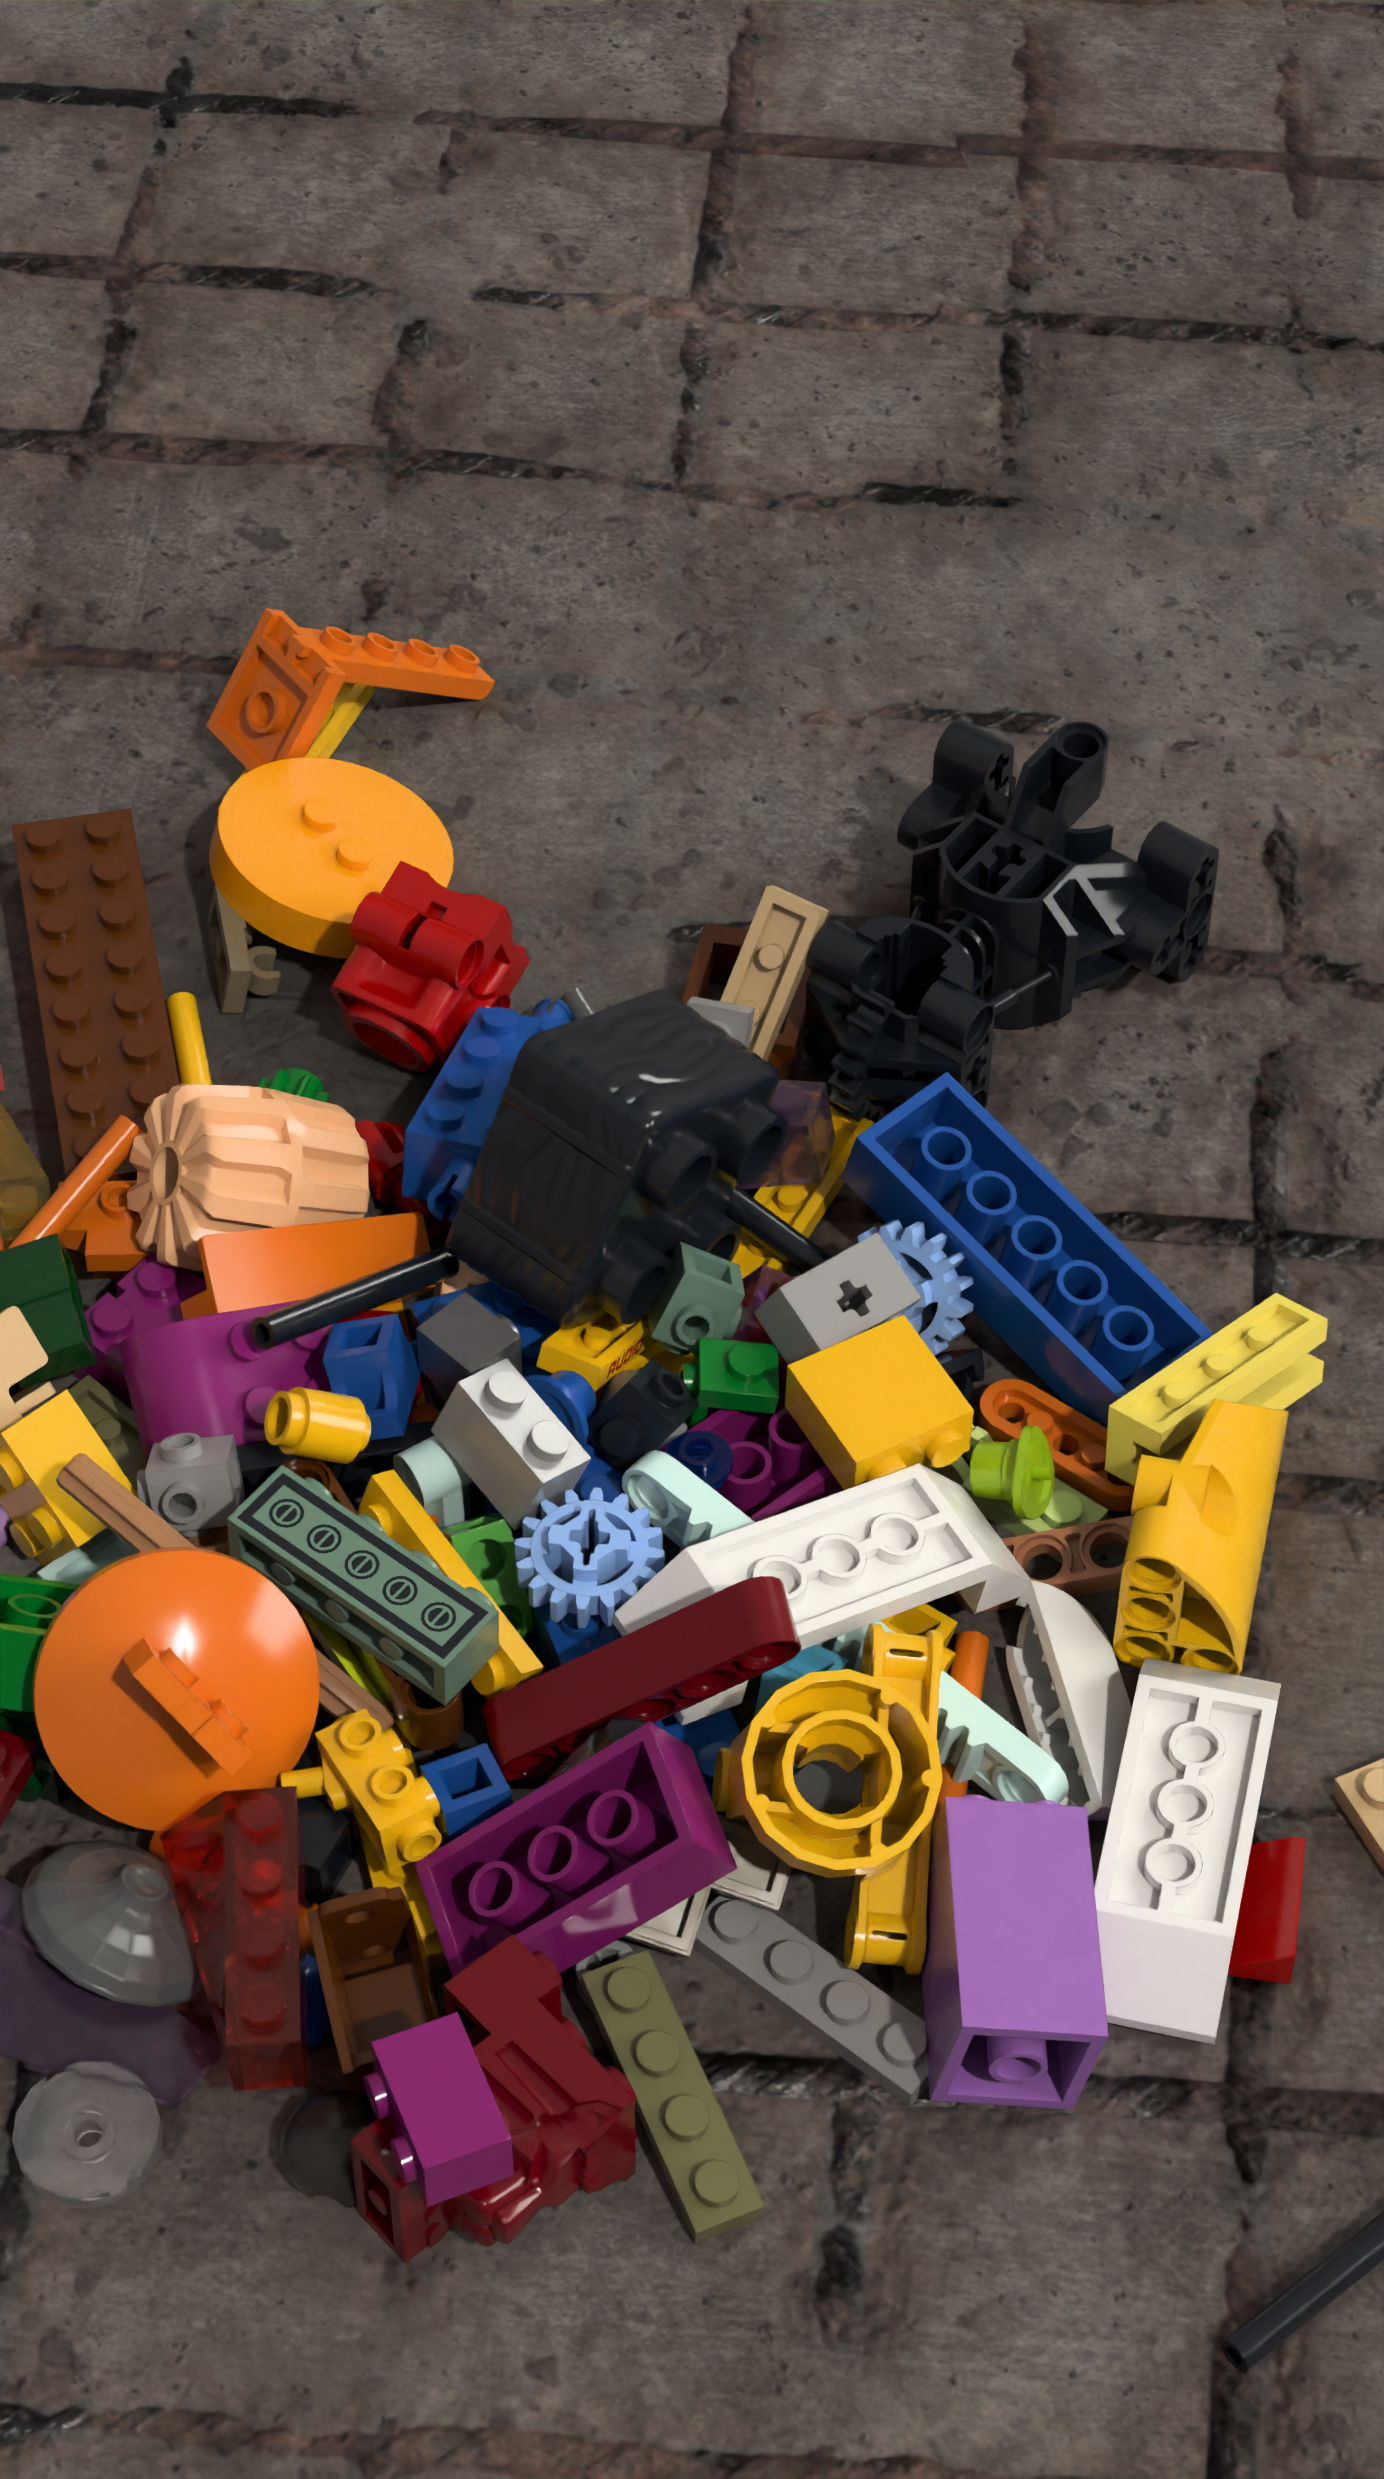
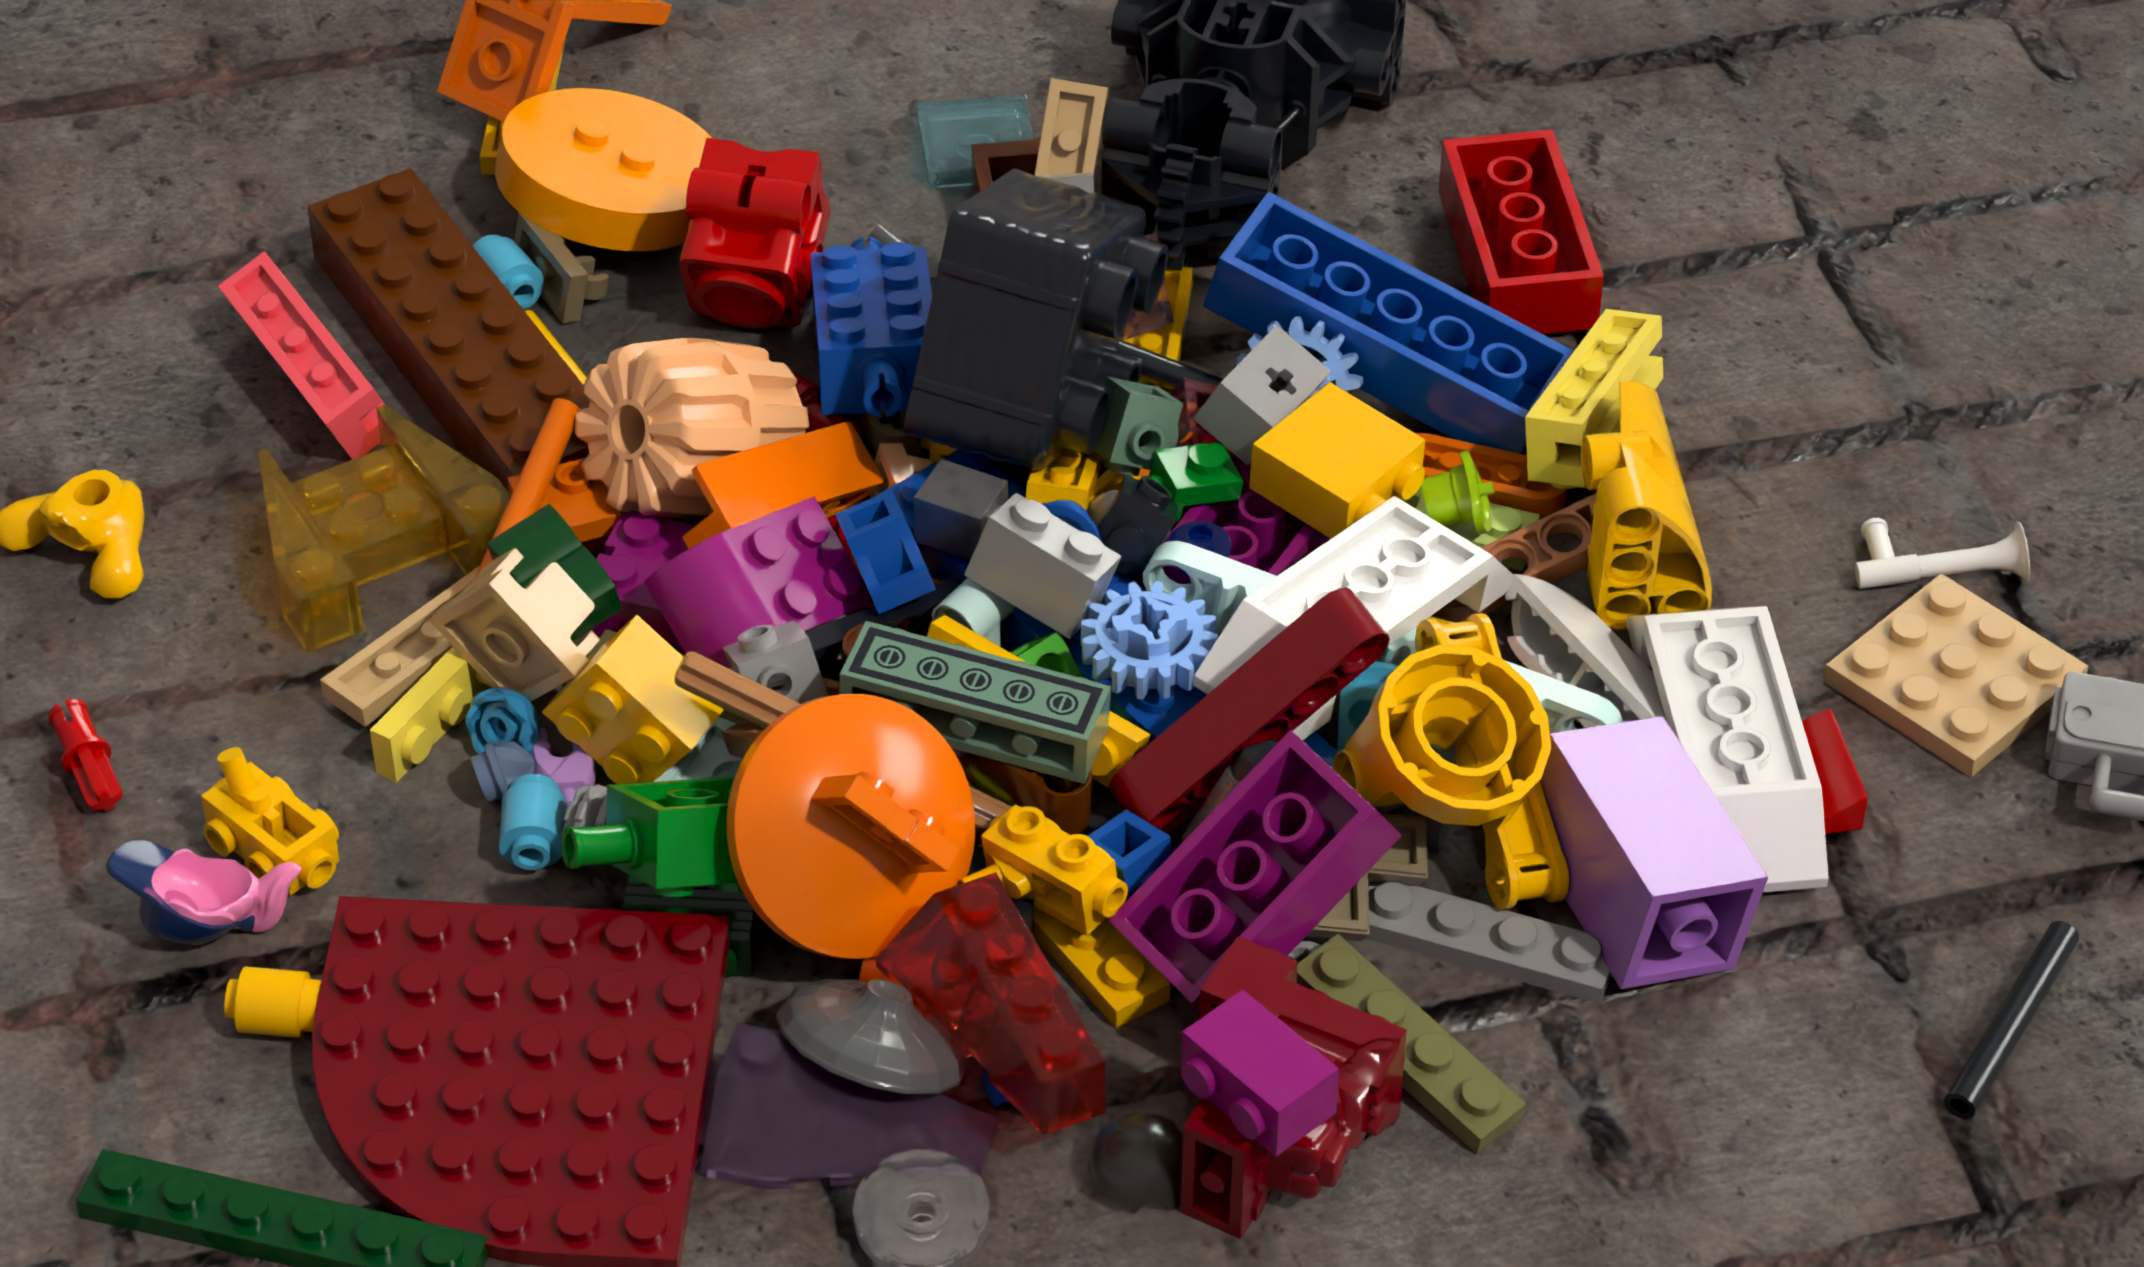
camera: 20 degrees left, 5 degrees down
black piece [251,1246,460,1350] -> none
yellow brick [264,1387,371,1464] -> none
reddish brown piece [307,1886,442,2098] -> none
none -> medium azure brick [473,235,544,310]
none -> clear light blue tile [916,94,1034,189]
none -> red brick [1438,129,1604,334]

